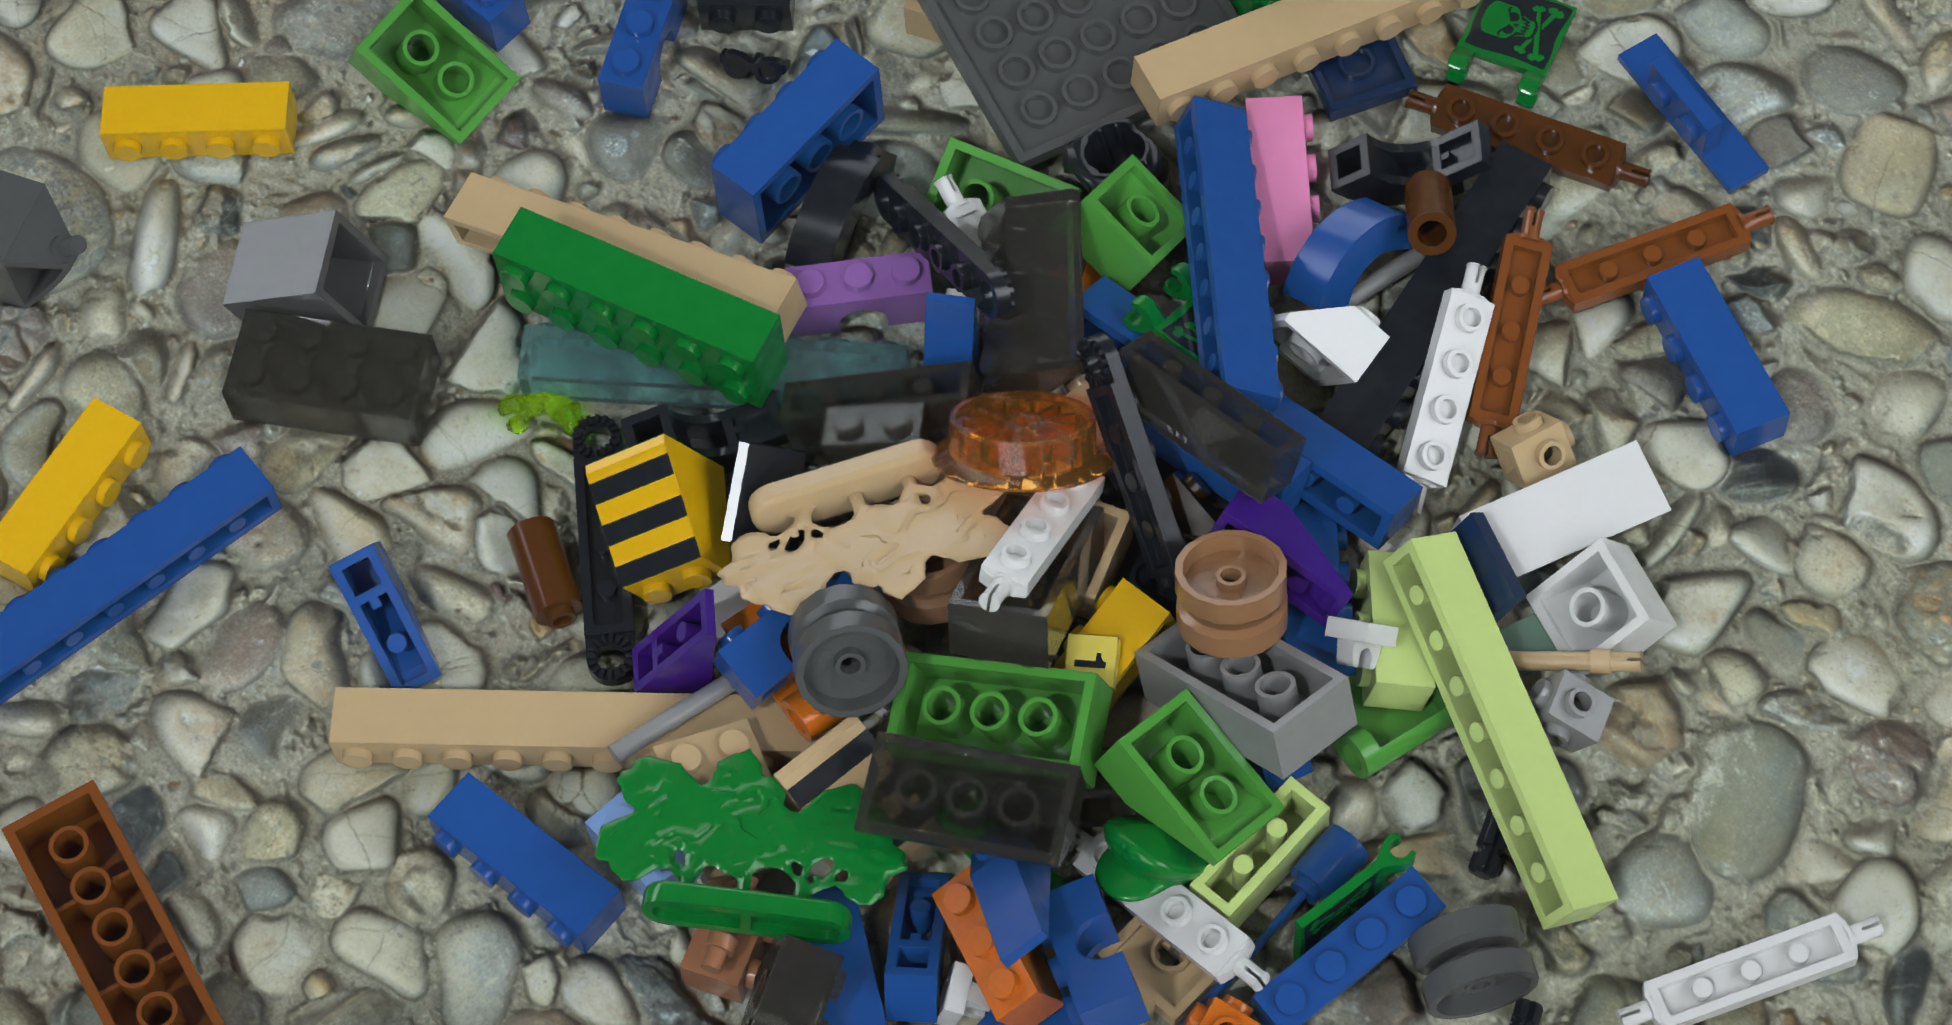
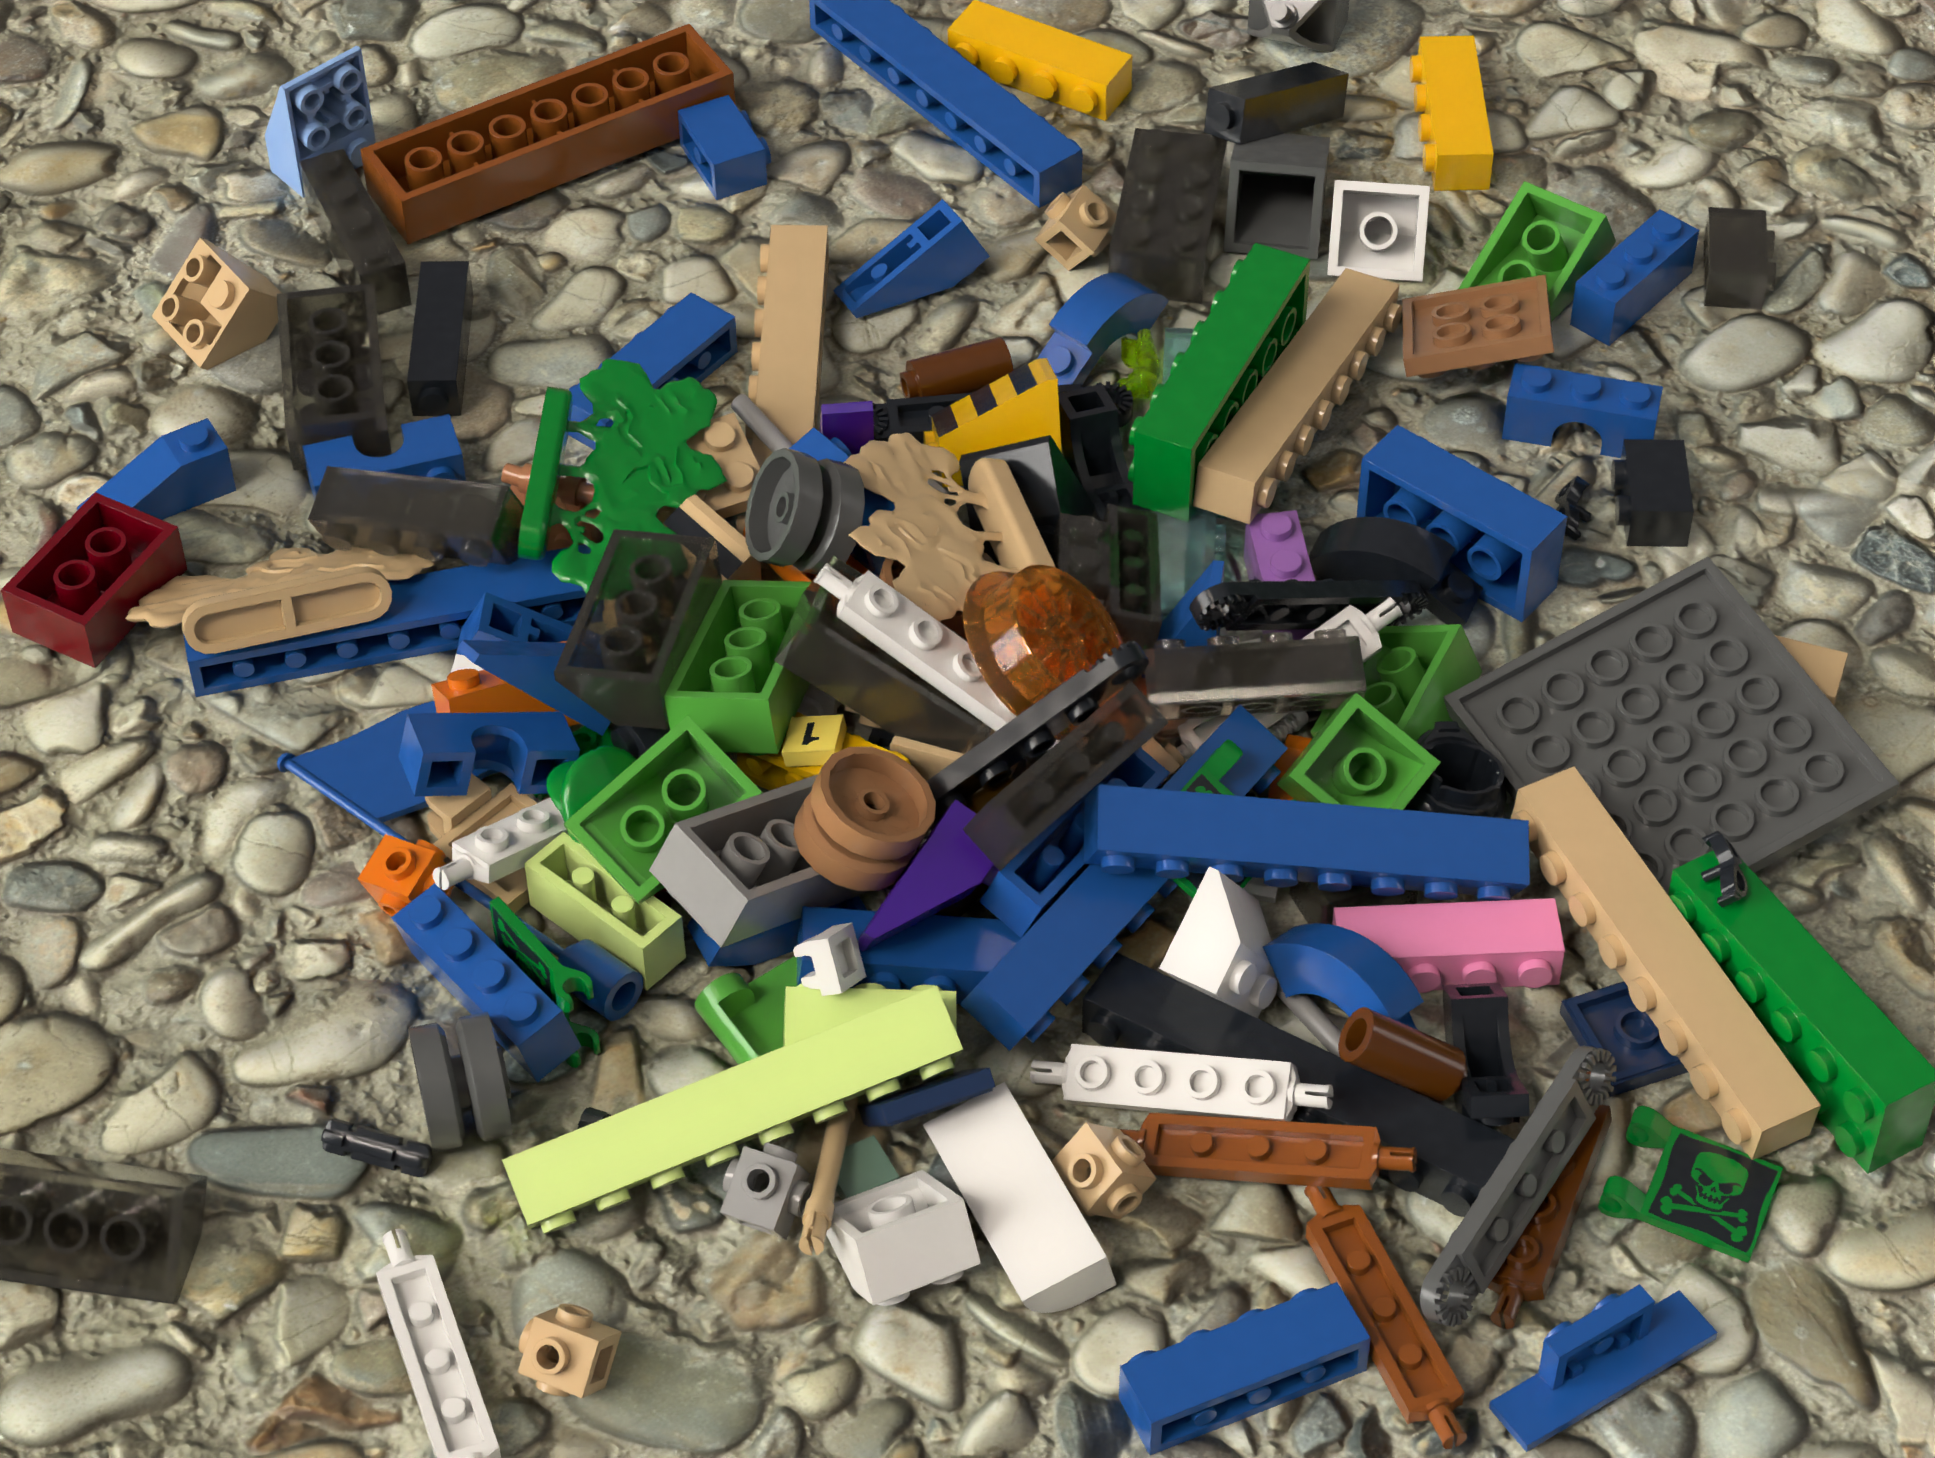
camera: 85 degrees right, 15 degrees down
none -> tan brick [518,1304,622,1398]
none -> blue brick [678,95,771,200]
none -> tan brick [1034,185,1118,271]
none -> blue arch [1037,272,1169,385]
none -> black brick [1204,62,1349,145]
none -> white slope [1327,180,1430,282]
none -> medium nougat plate [1402,274,1554,378]
none -> dark grey plate [1420,1045,1617,1327]

